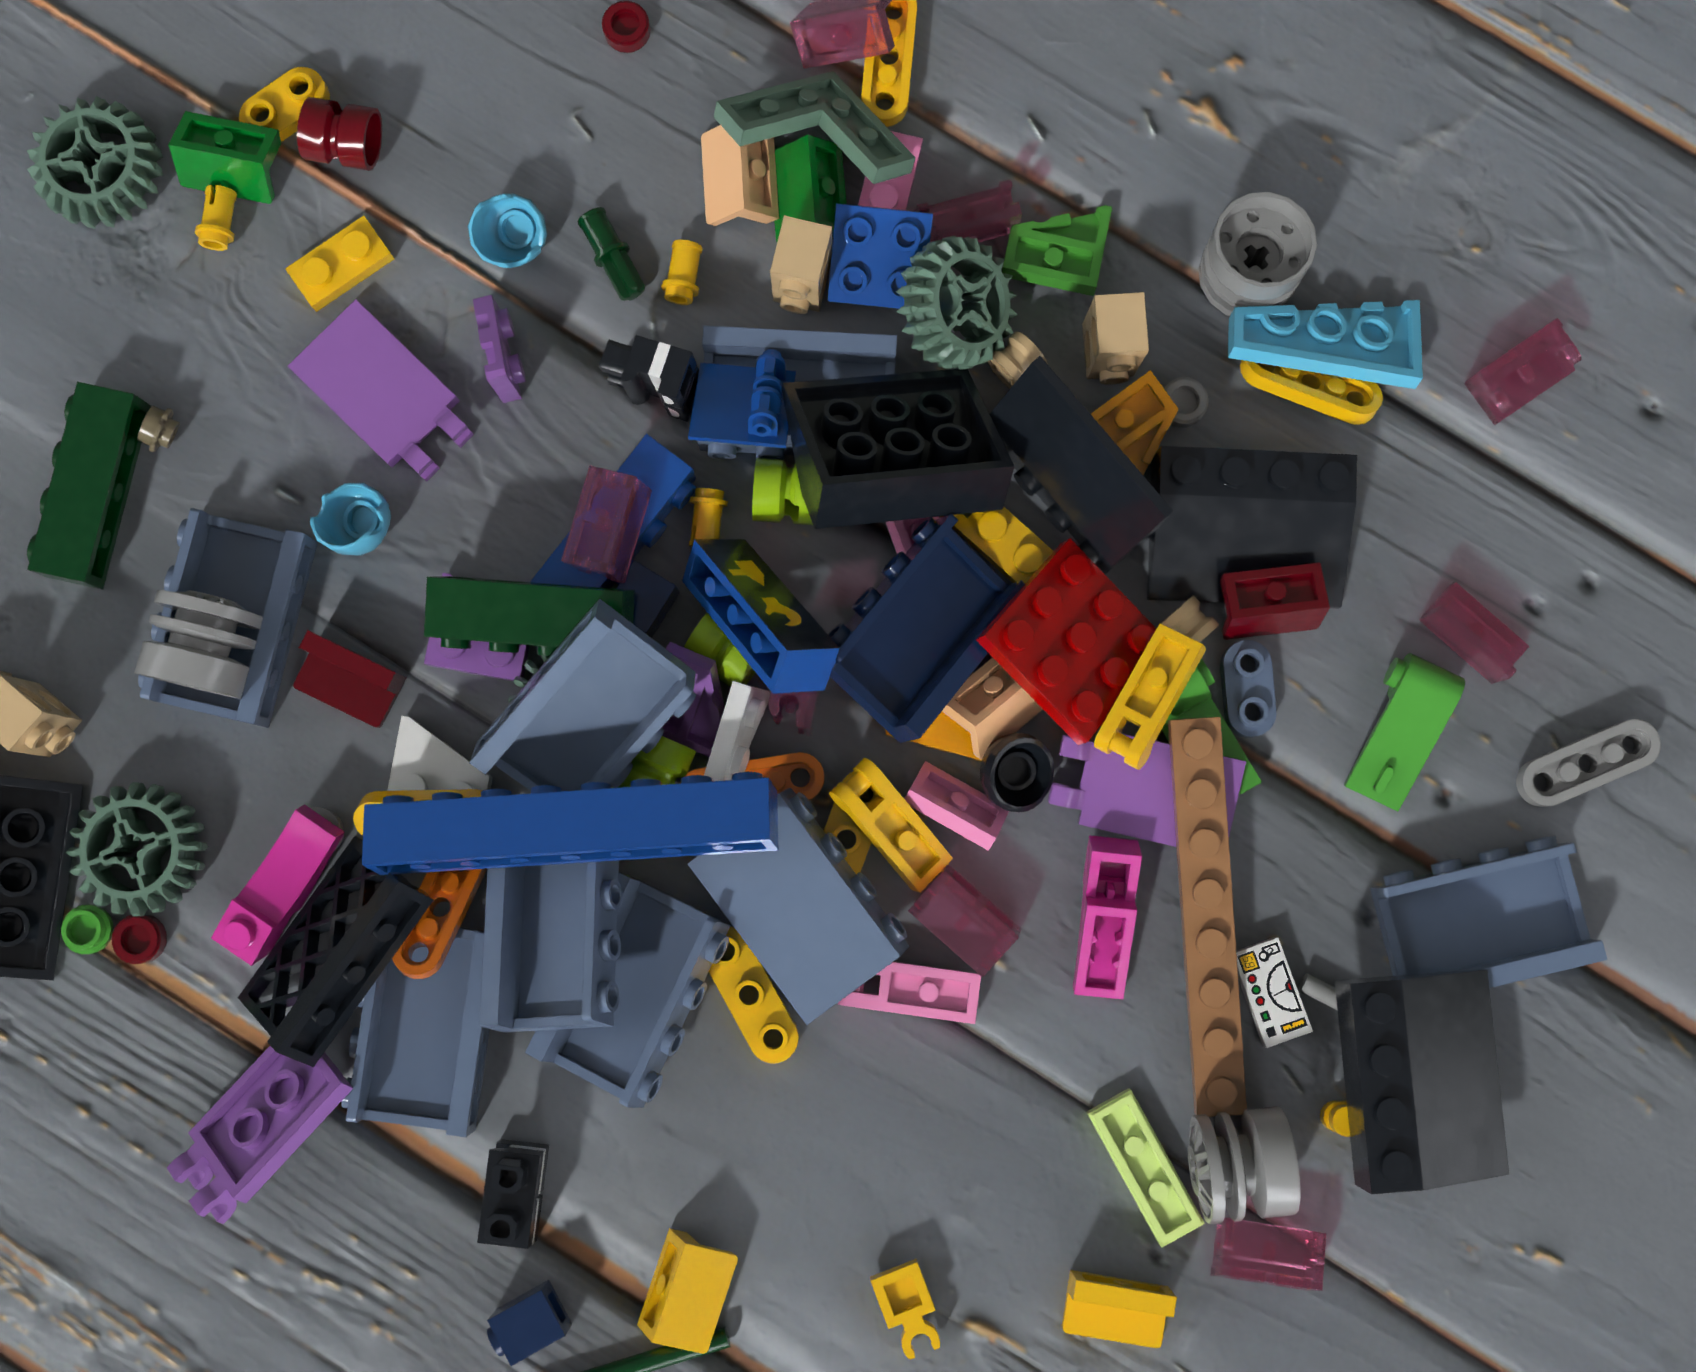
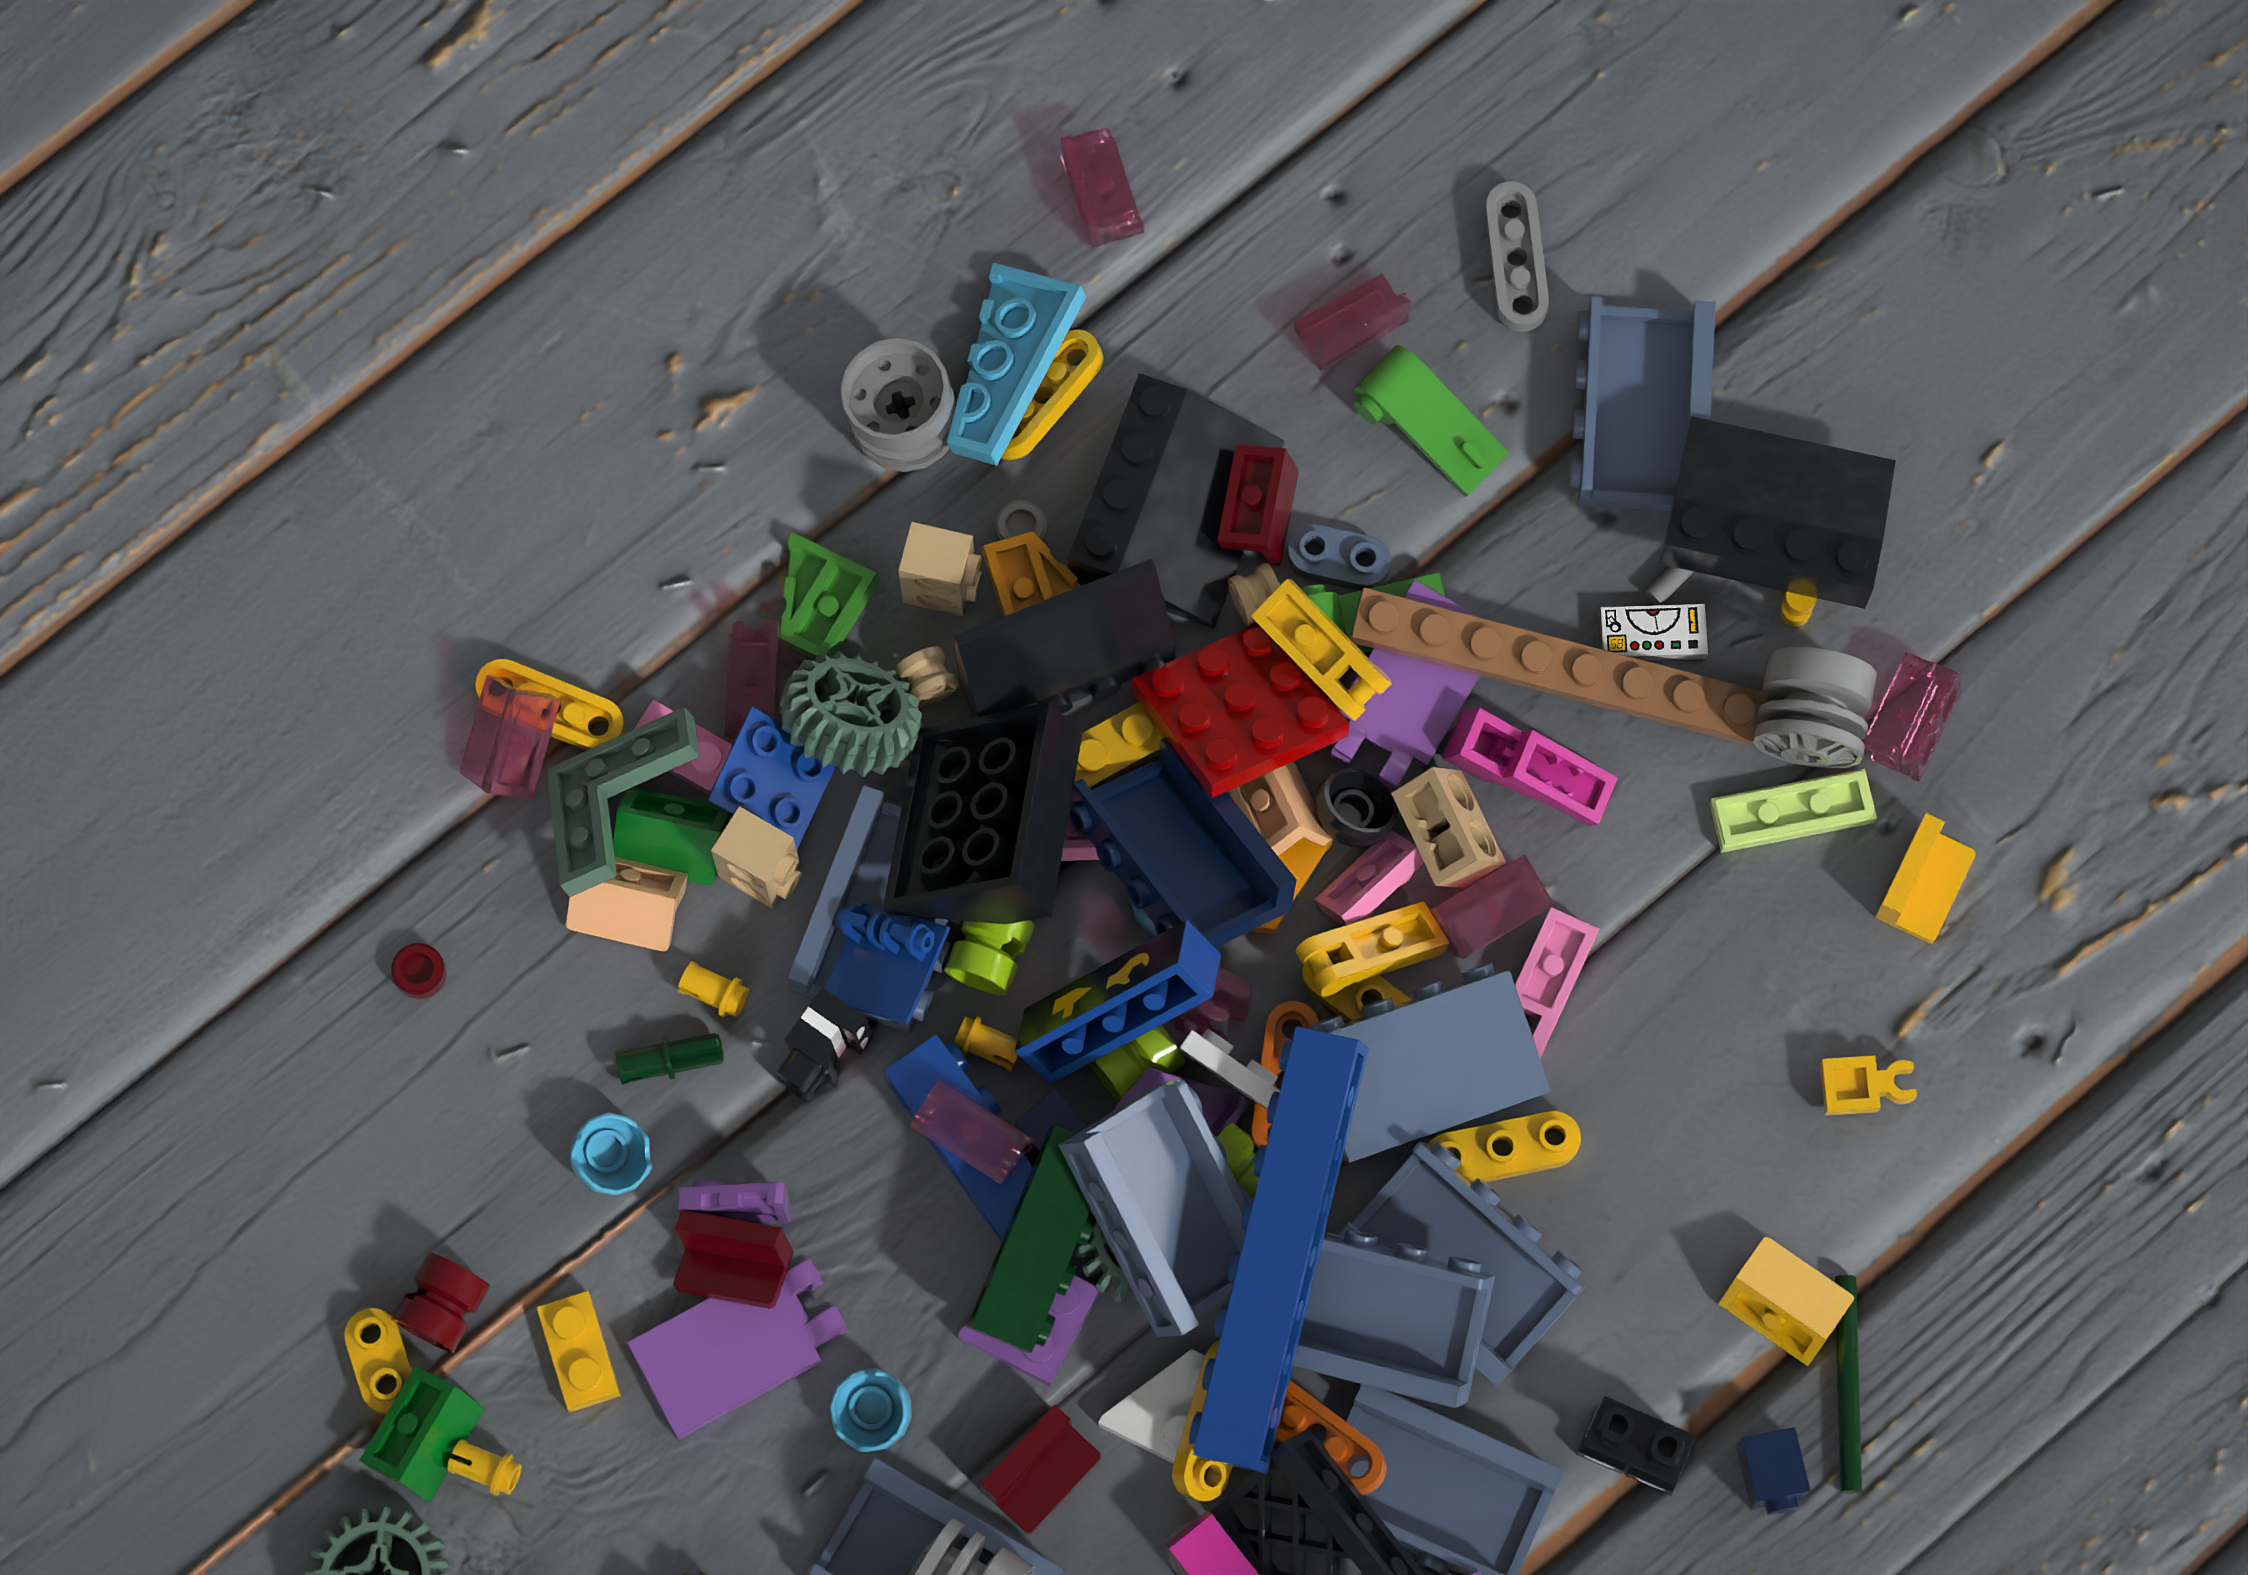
camera: 70 degrees left, 10 degrees down
none -> dark red panel [673,1210,794,1309]
none -> tan brick [1391,767,1506,888]

